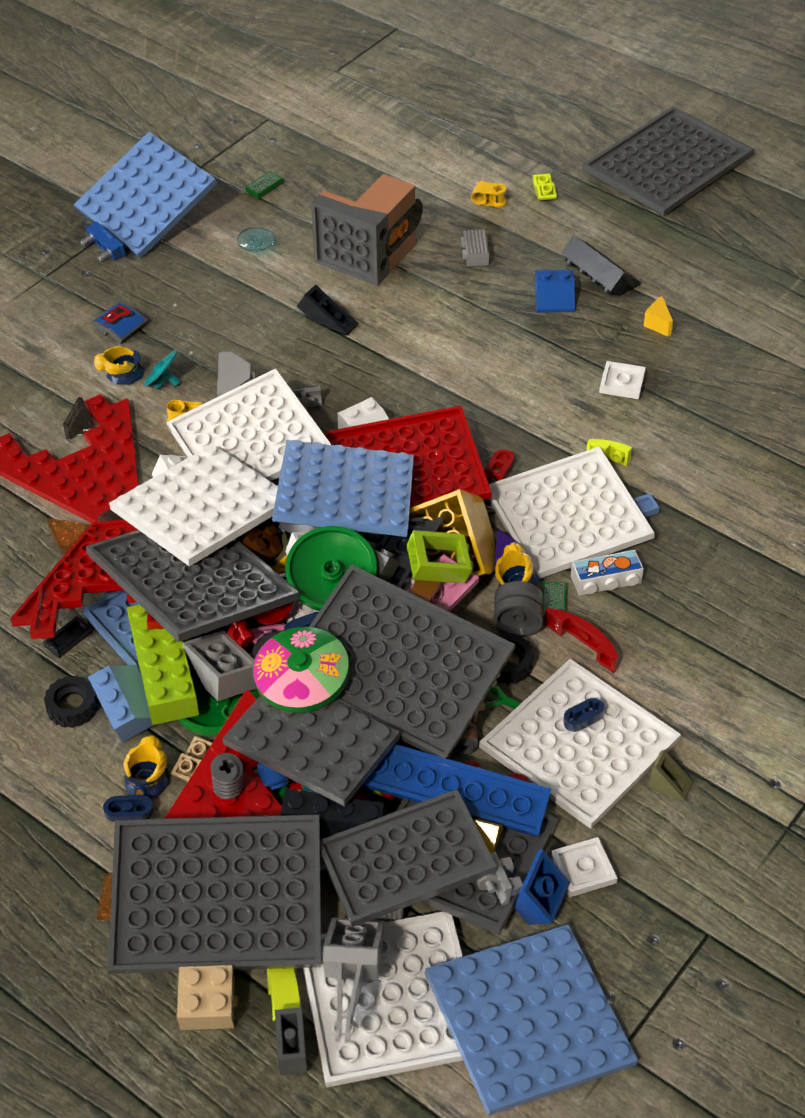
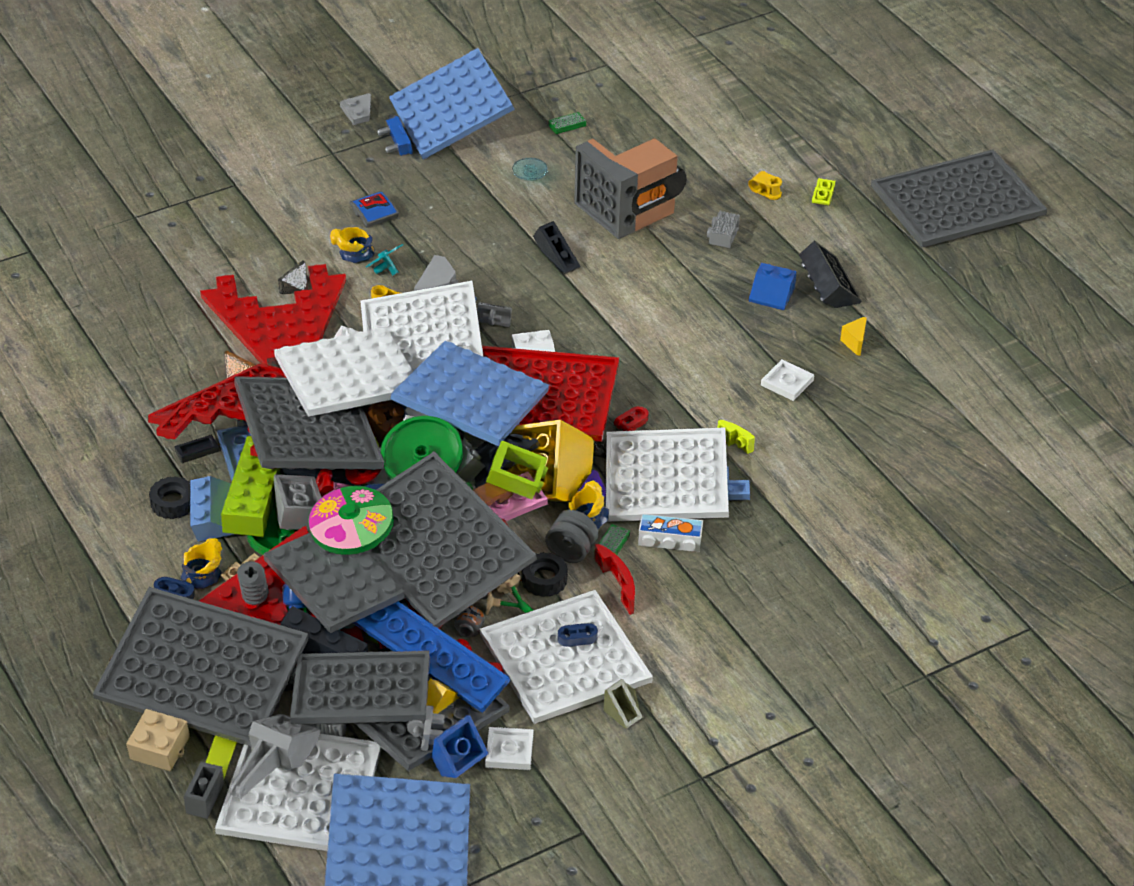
camera: 20 degrees right, 5 degrees down
none -> light grey wing [340,93,371,125]

